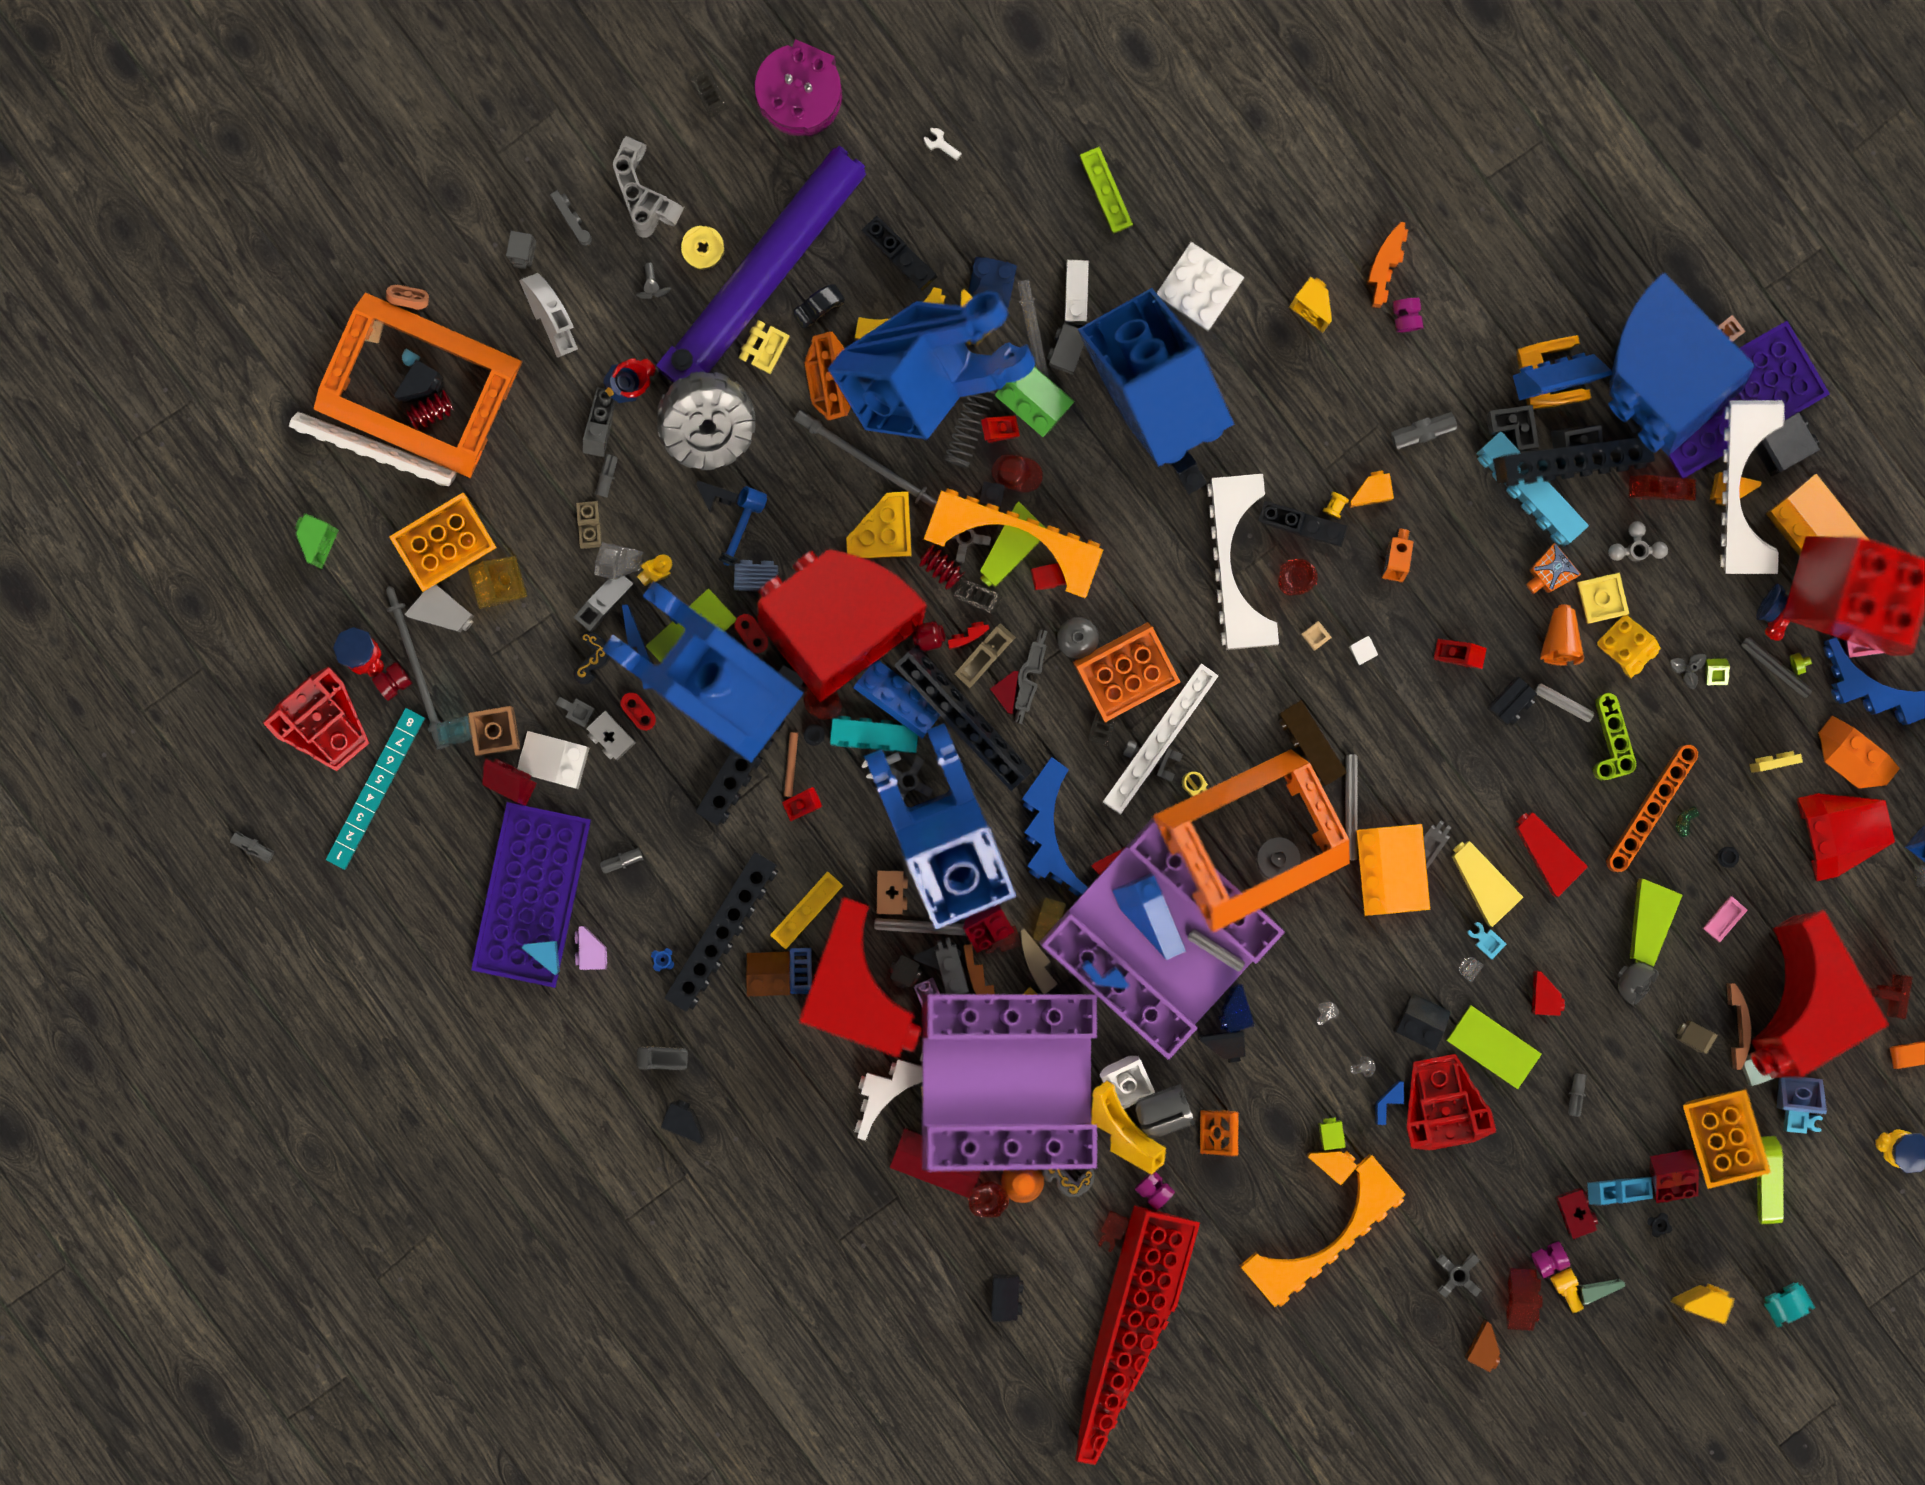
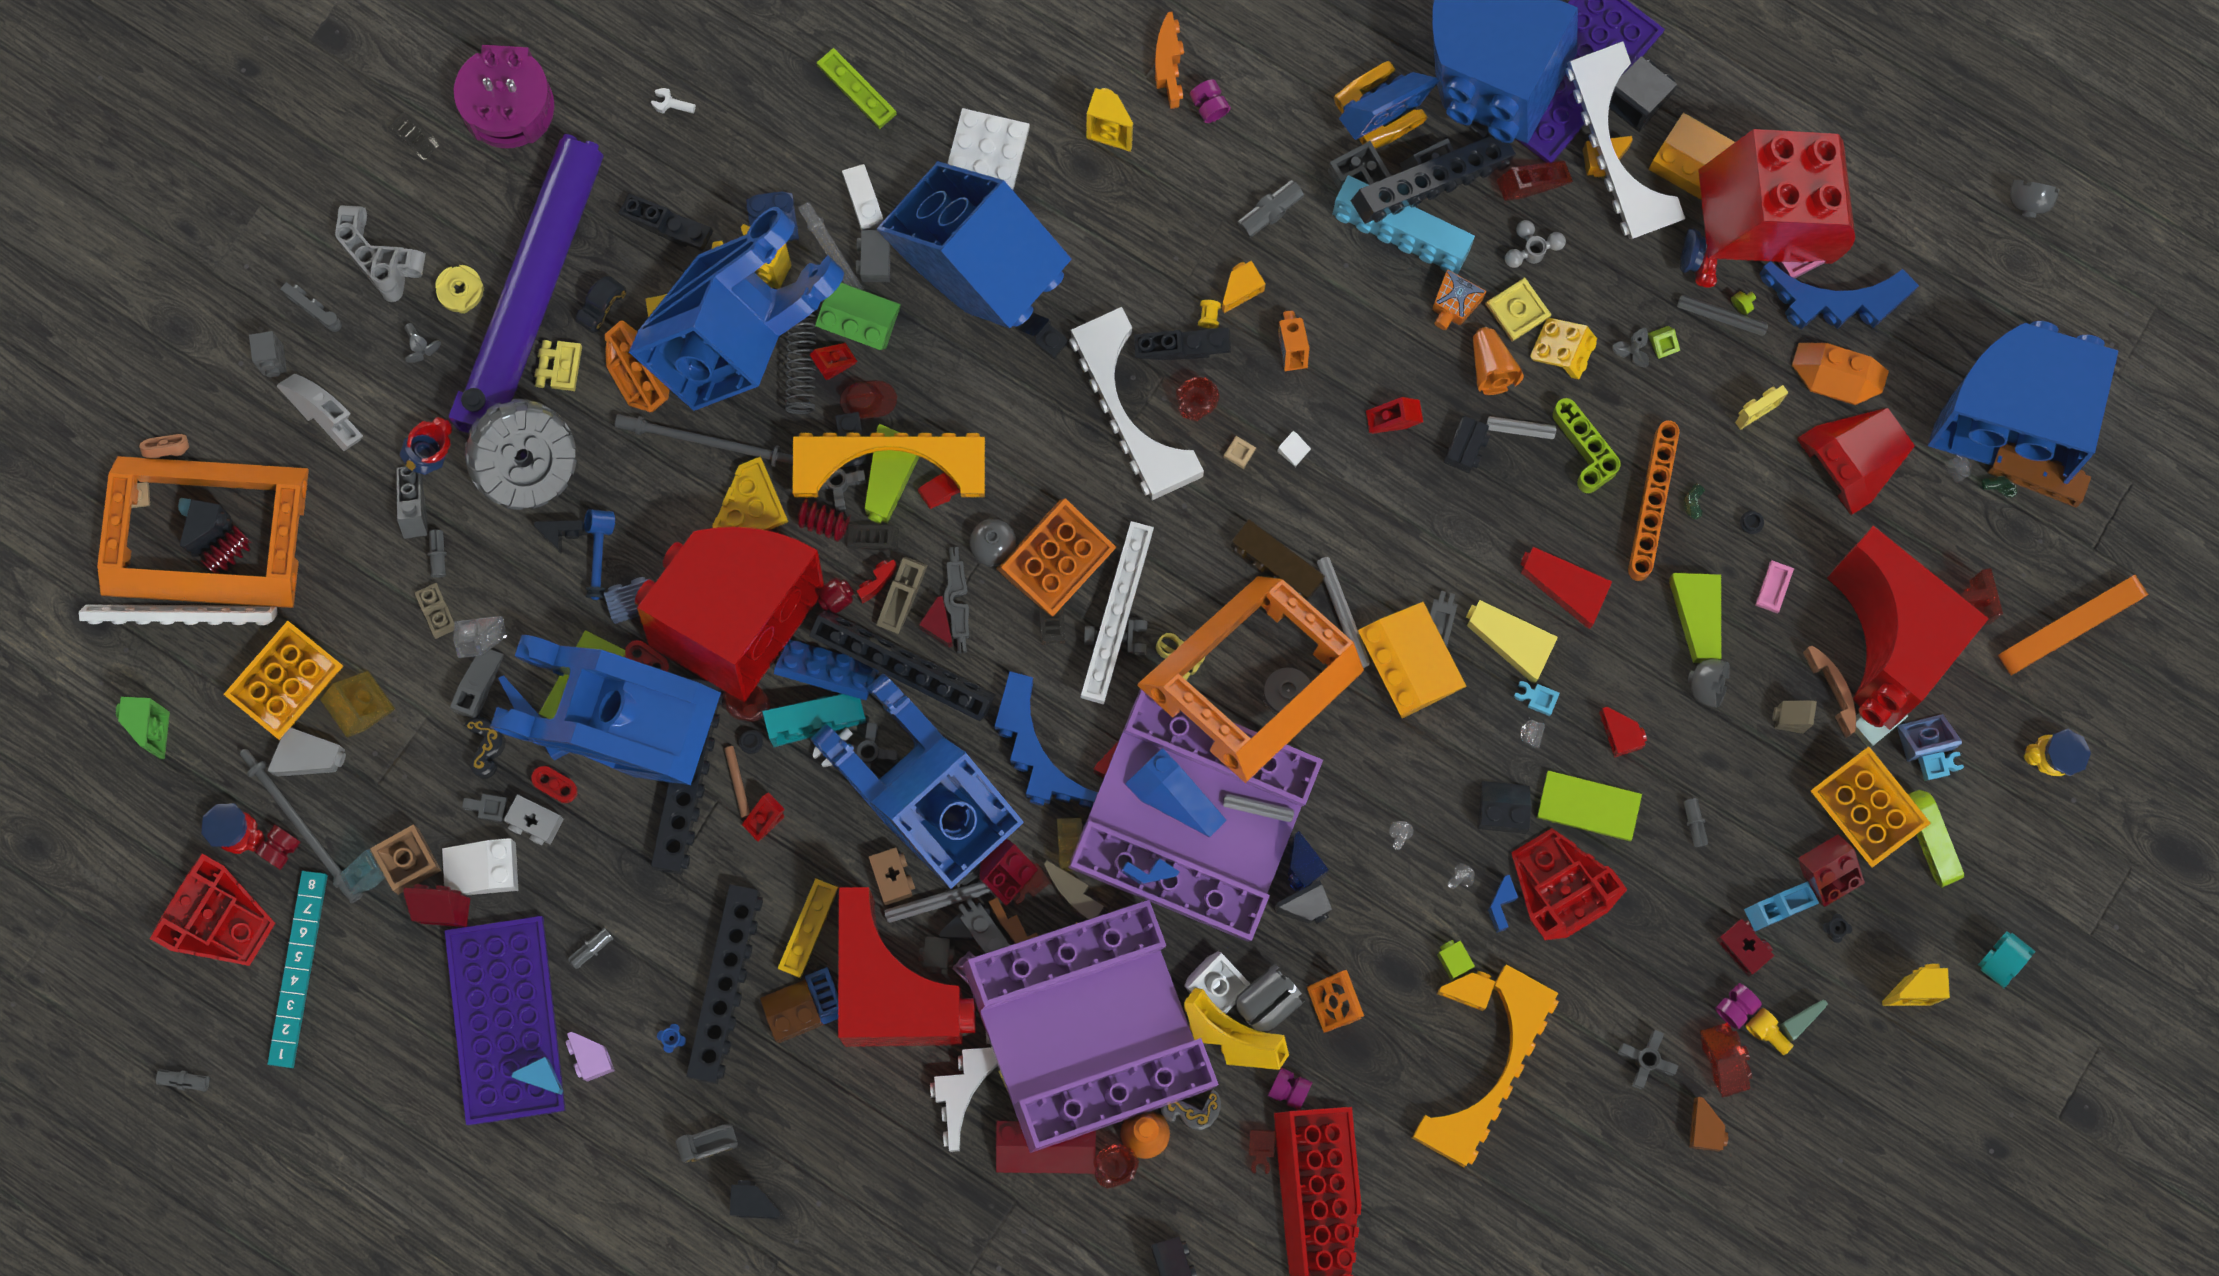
camera: 15 degrees left, 10 degrees down
yellow hips [637,554,673,586] -> none

